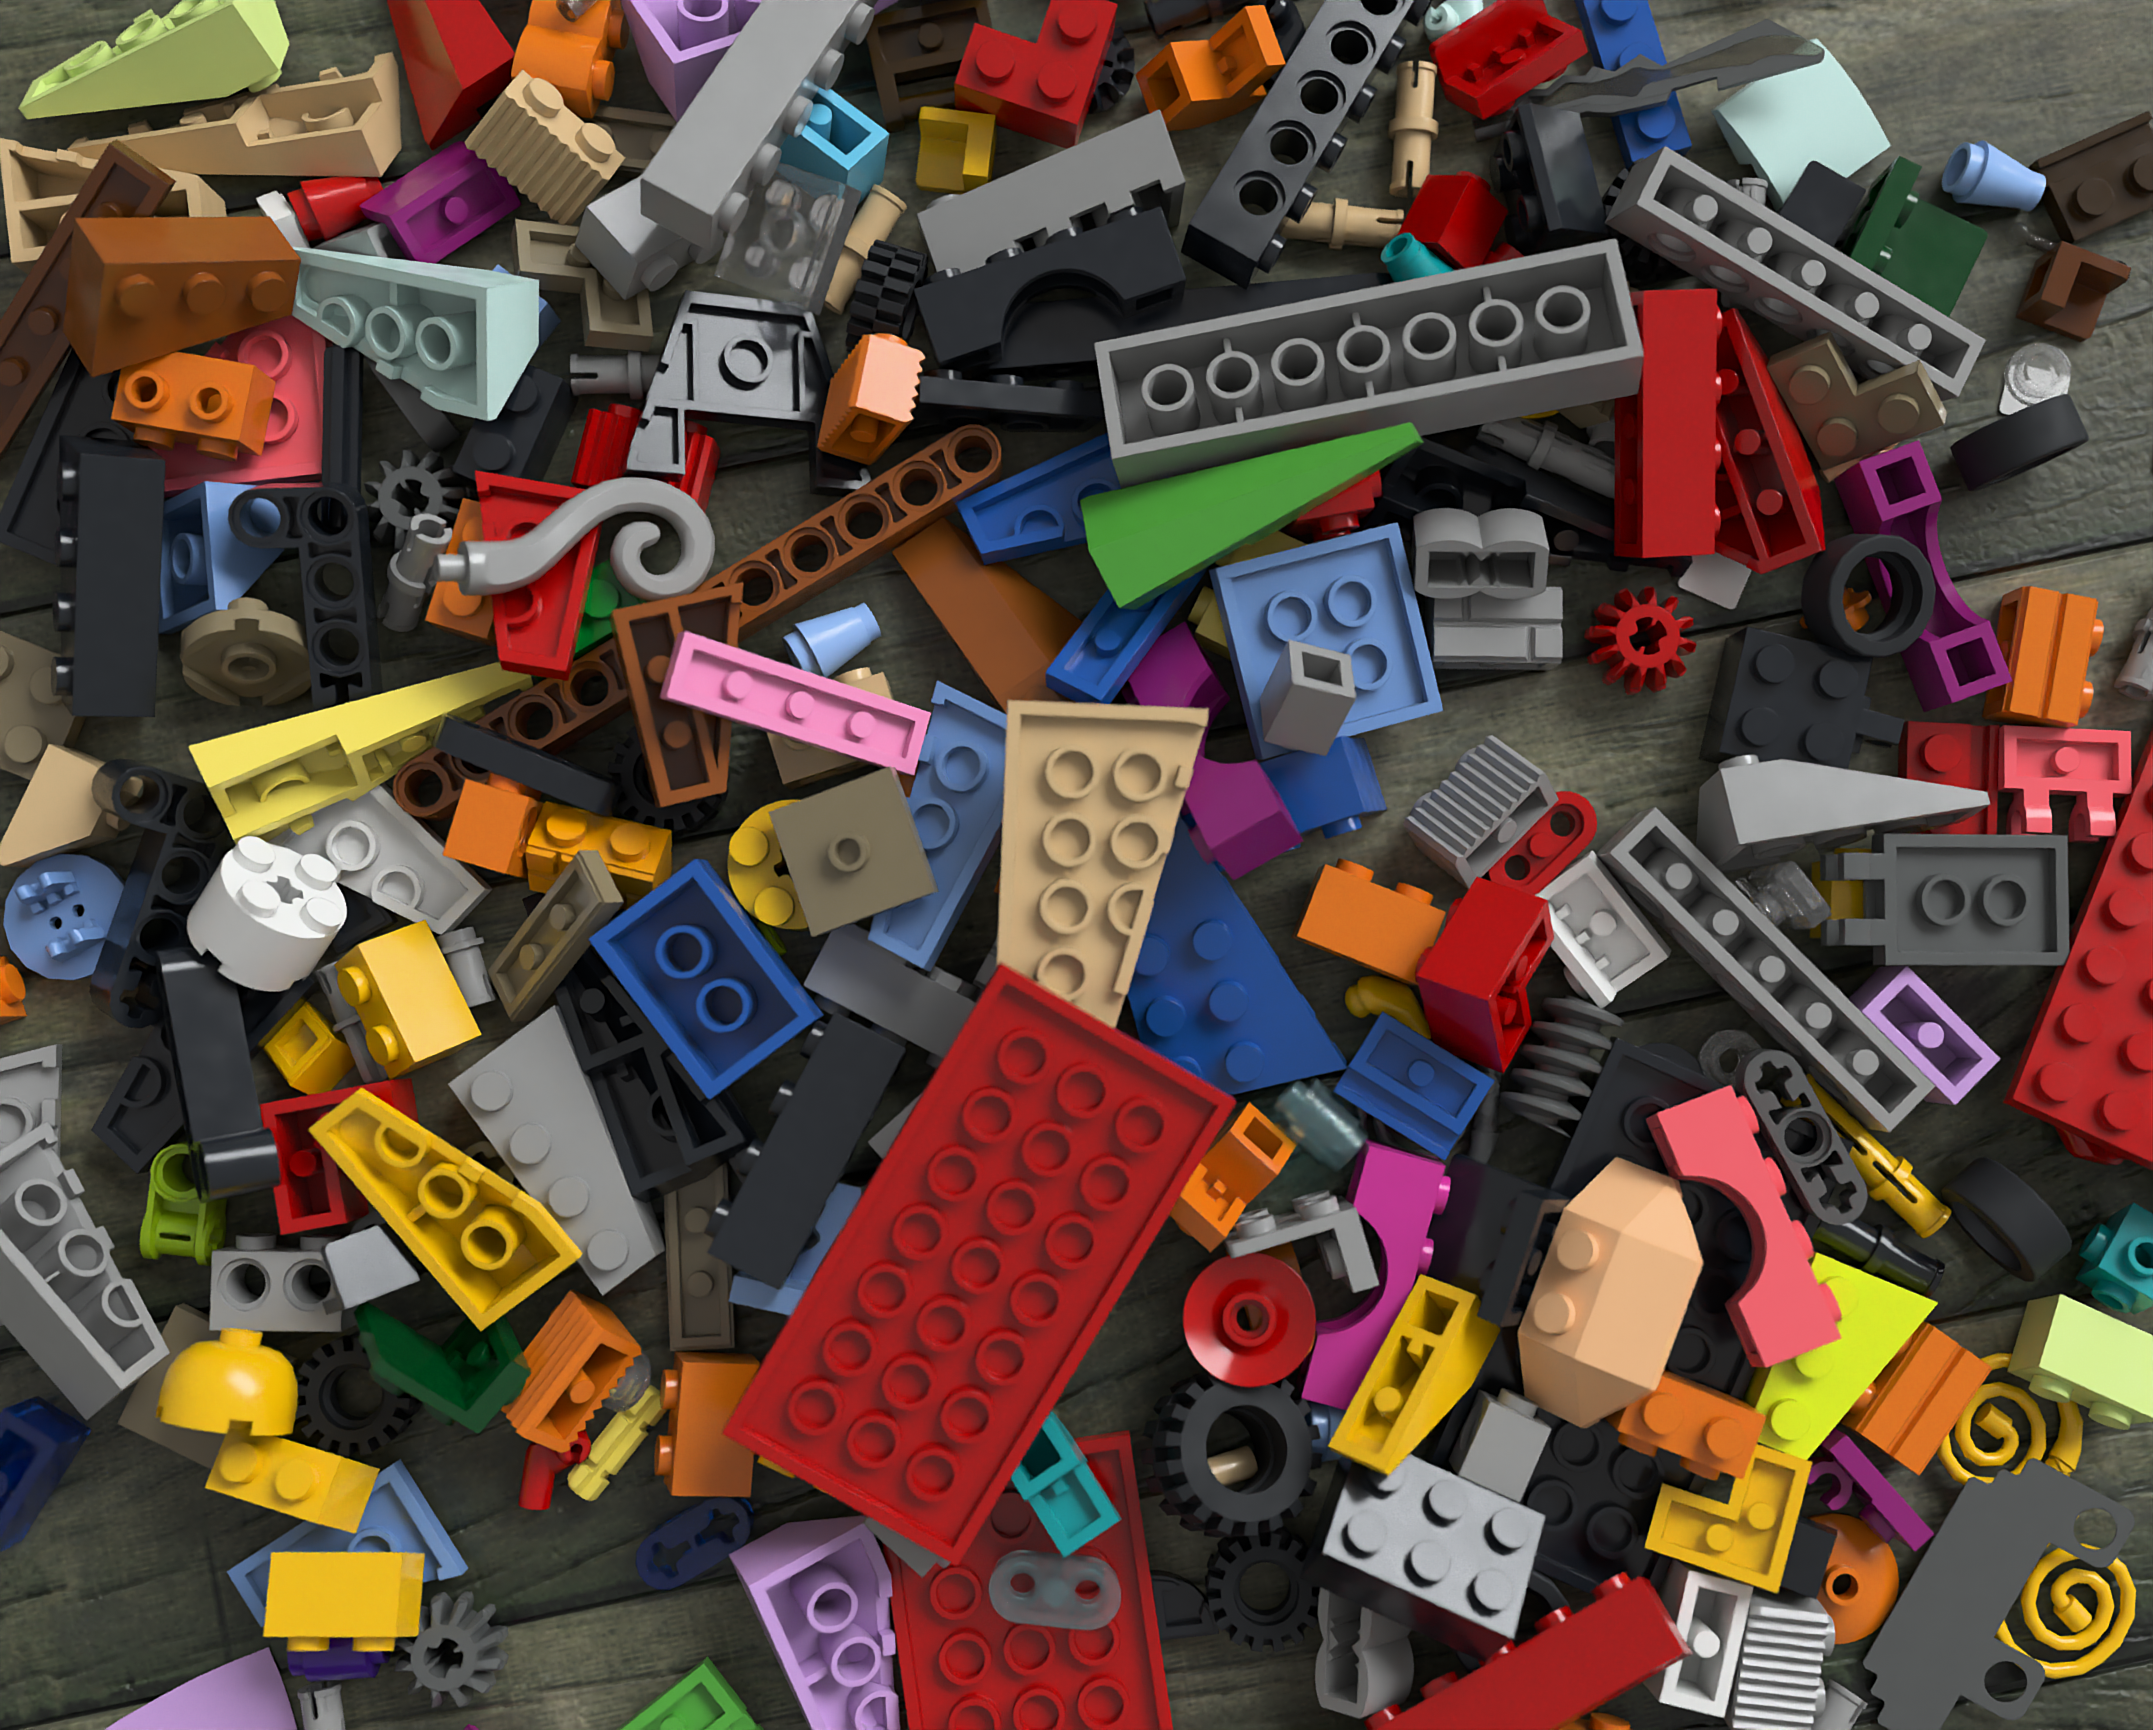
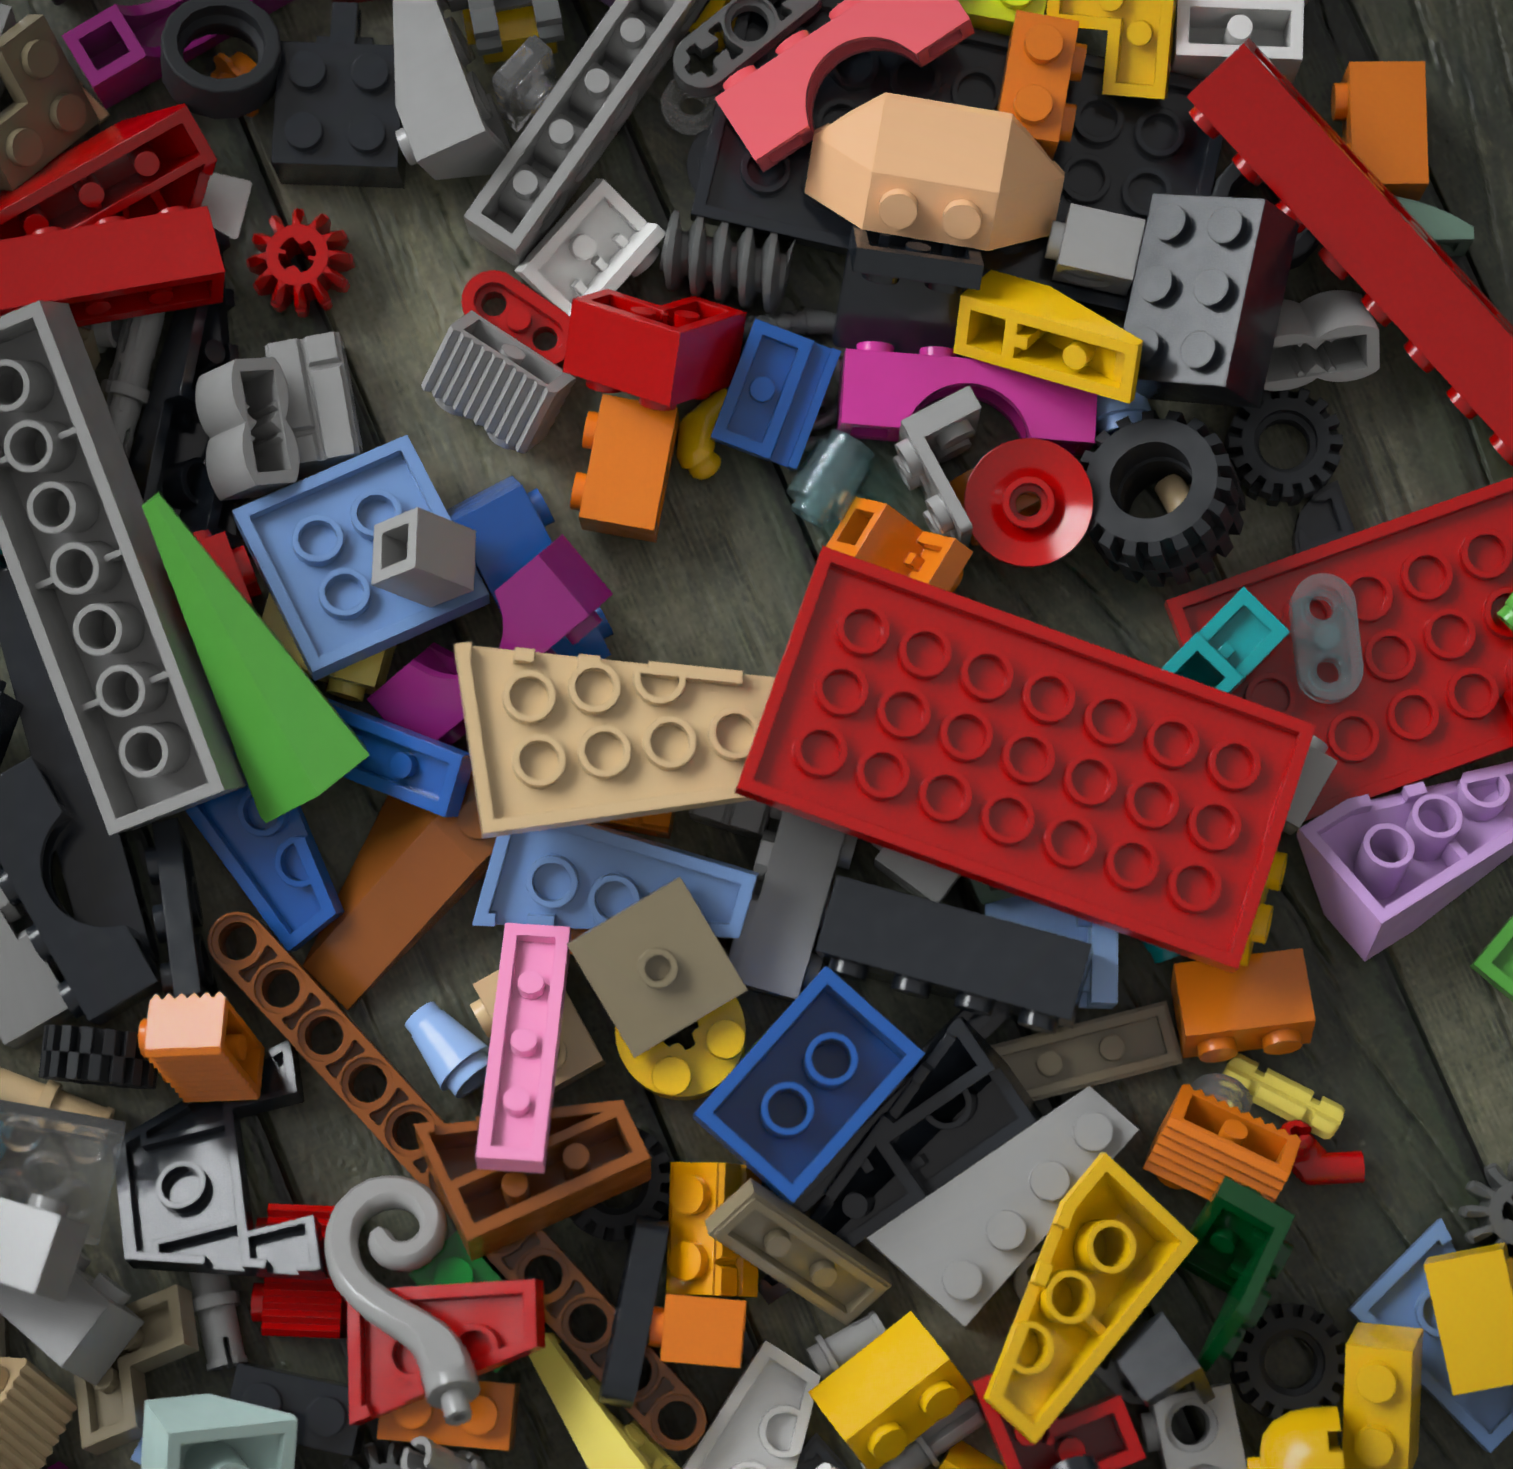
camera: 90 degrees left, 5 degrees down
clear blue beam [636,1496,754,1590] -> none
blue wing [1127,812,1347,1095] -> none

